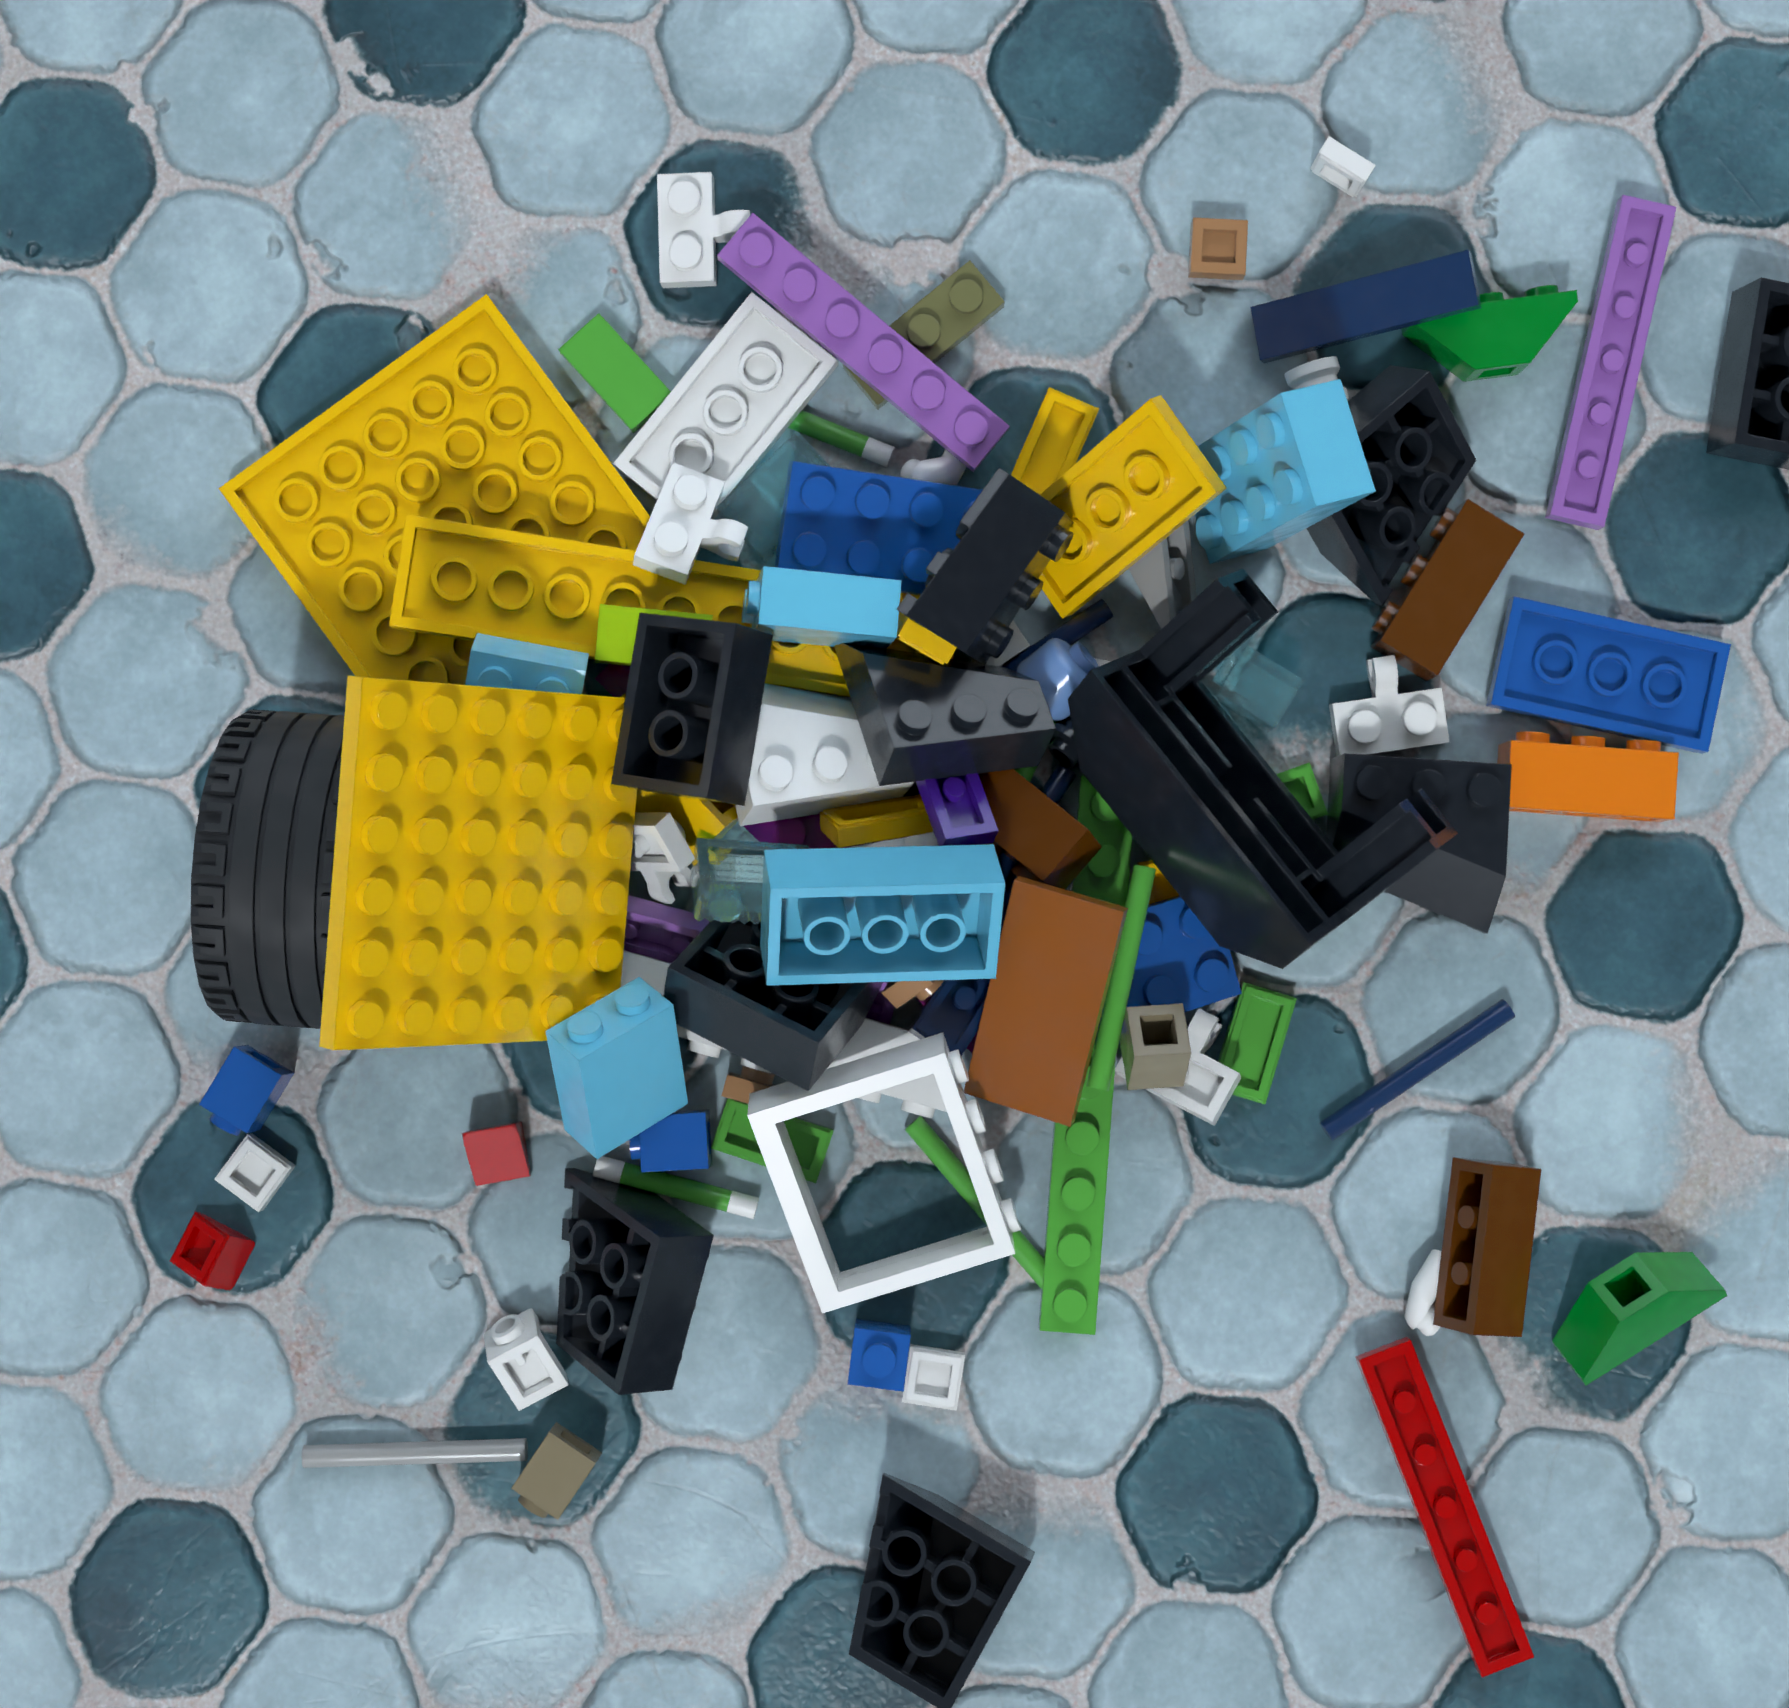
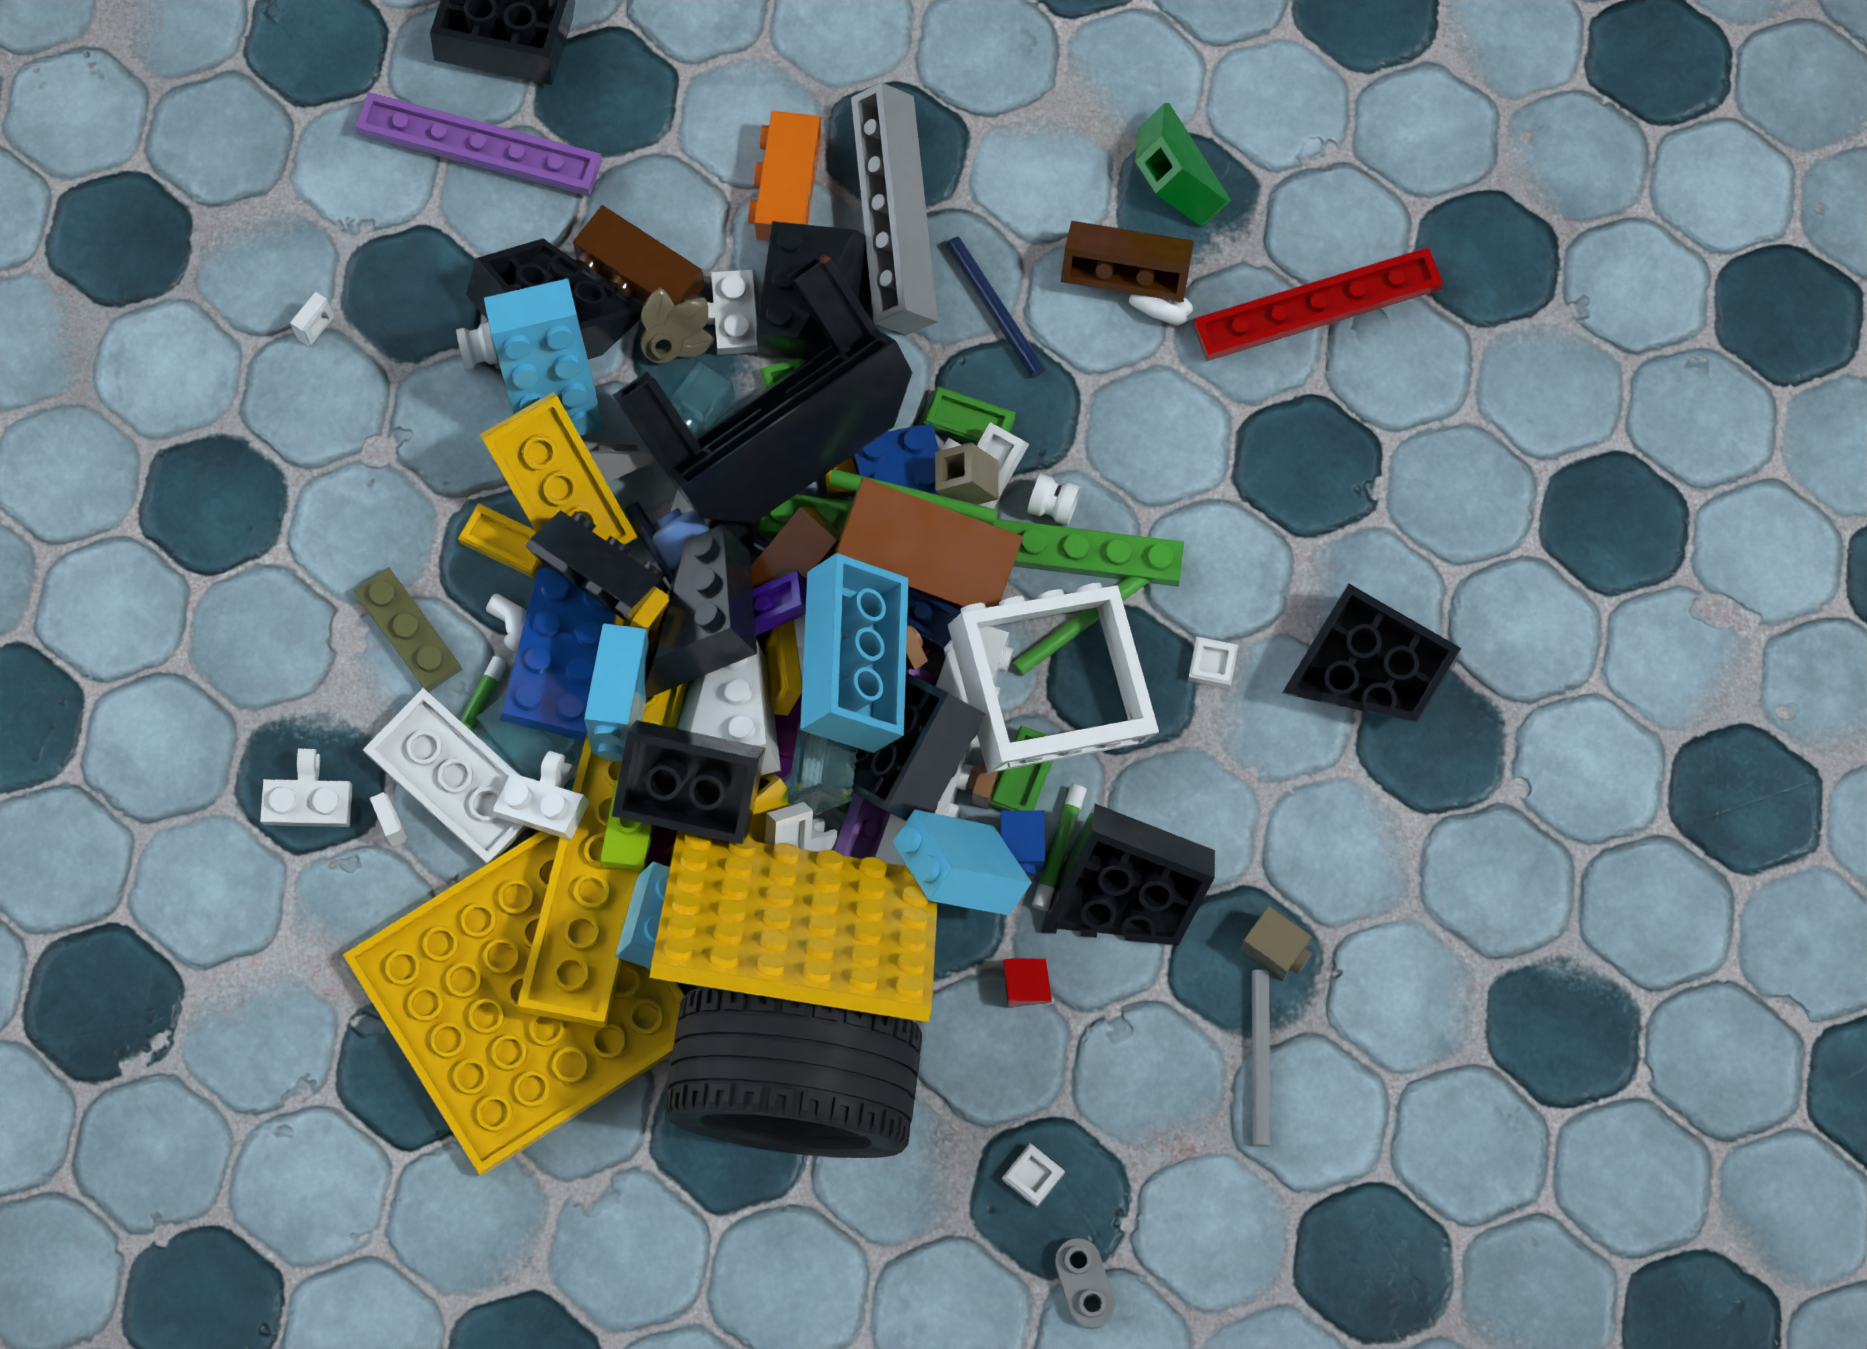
camera: 90 degrees left, 15 degrees down
red slope [170,1212,255,1290] -> none
blue brick [199,1045,294,1136] -> none
white bracket [484,1308,569,1411] -> none
bright green tile [558,313,671,434] -> none
medium lavender plate [717,213,1010,472] -> none
blue brick [847,1319,911,1392] -> none
medium nougat plate [1188,217,1248,280] -> none
dark blue tile [1250,250,1482,363] -> none
green slope [1401,285,1578,382] -> none
blue plate [1486,596,1731,754] -> none
none -> white tile [370,792,407,848]
none -> dark tan plate [640,288,714,363]
none -> light grey brick [851,82,938,335]
none -> white wheel [1027,473,1081,526]
none -> light grey plate [1055,1238,1115,1329]

